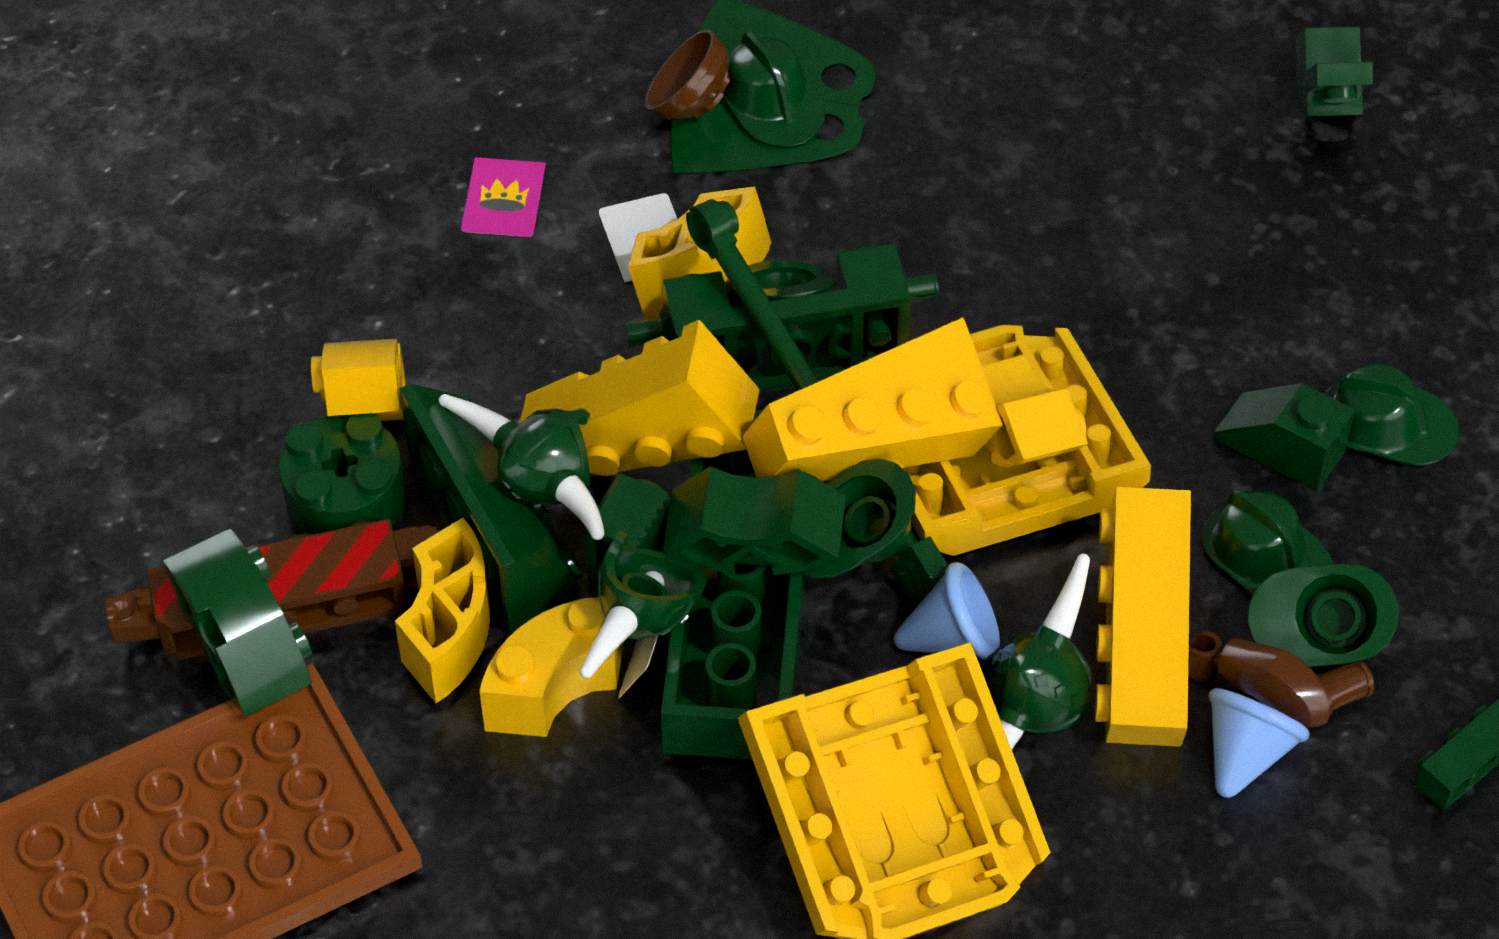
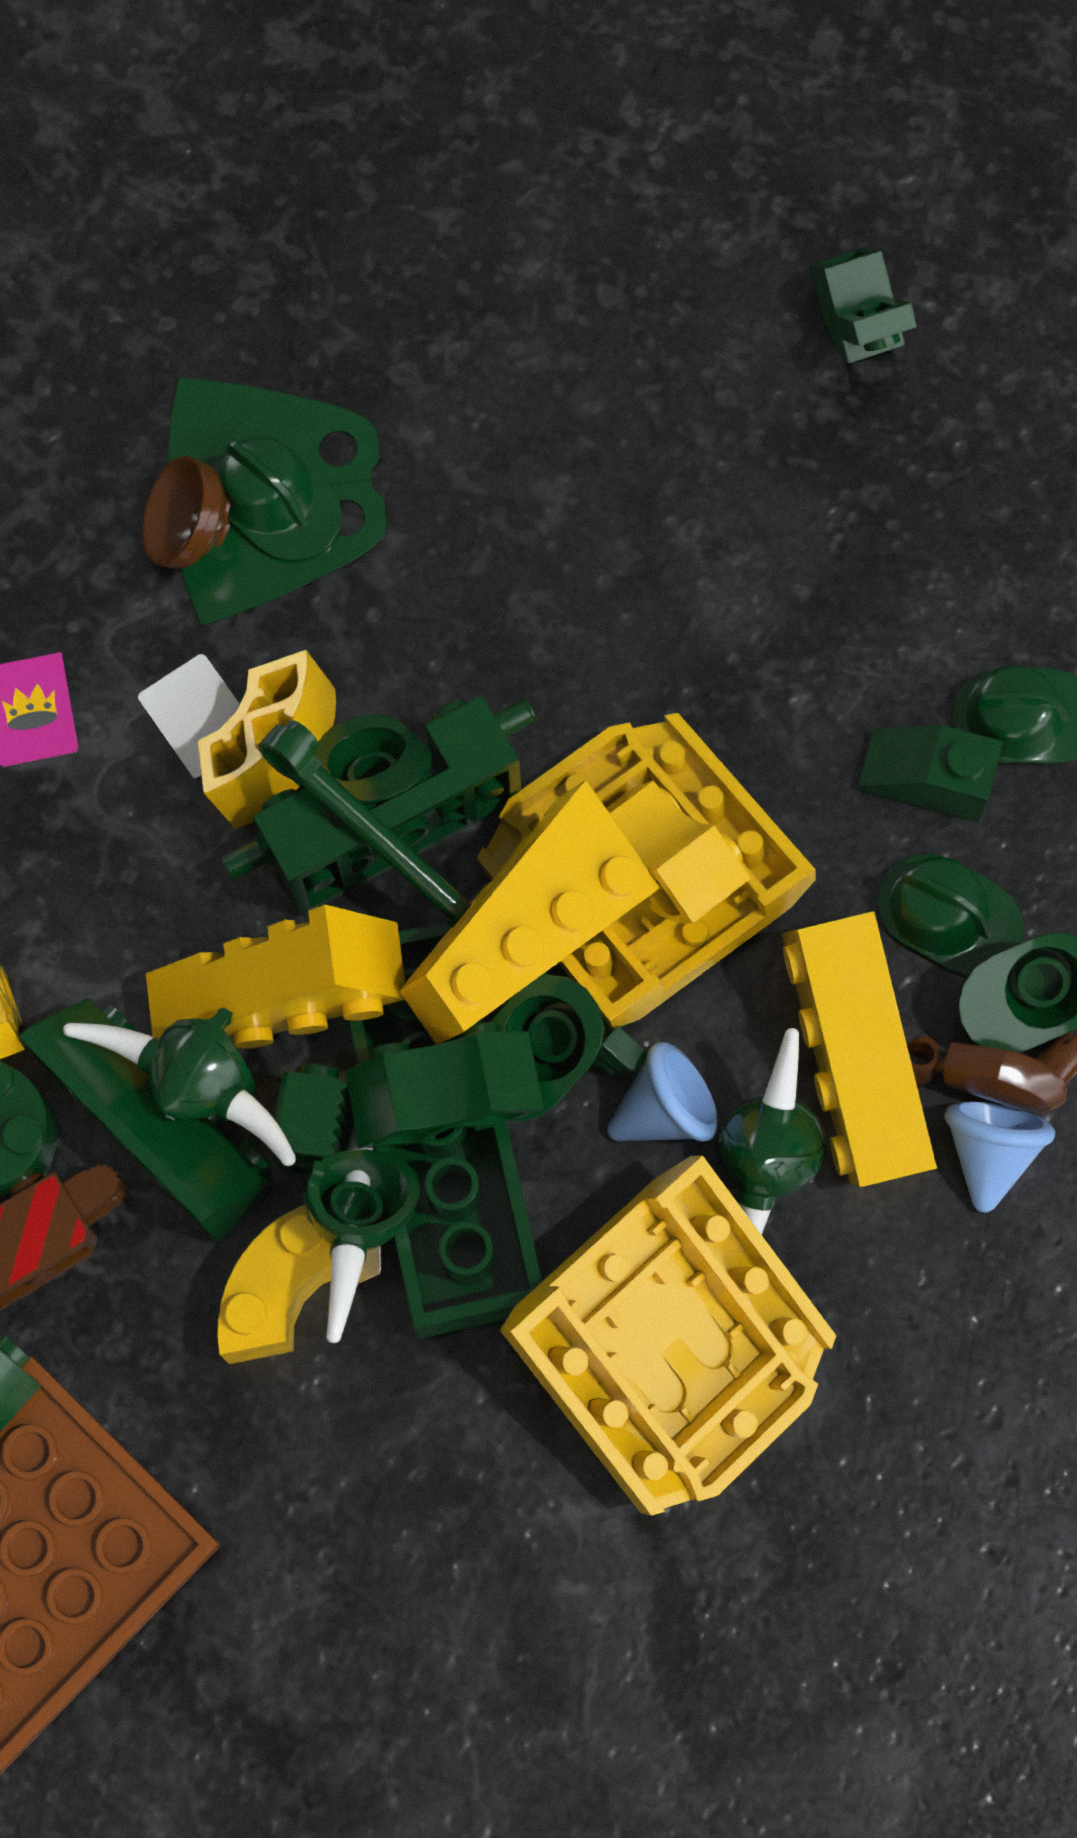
camera: 15 degrees left, 20 degrees up
yellow brick [395,517,490,703] -> none

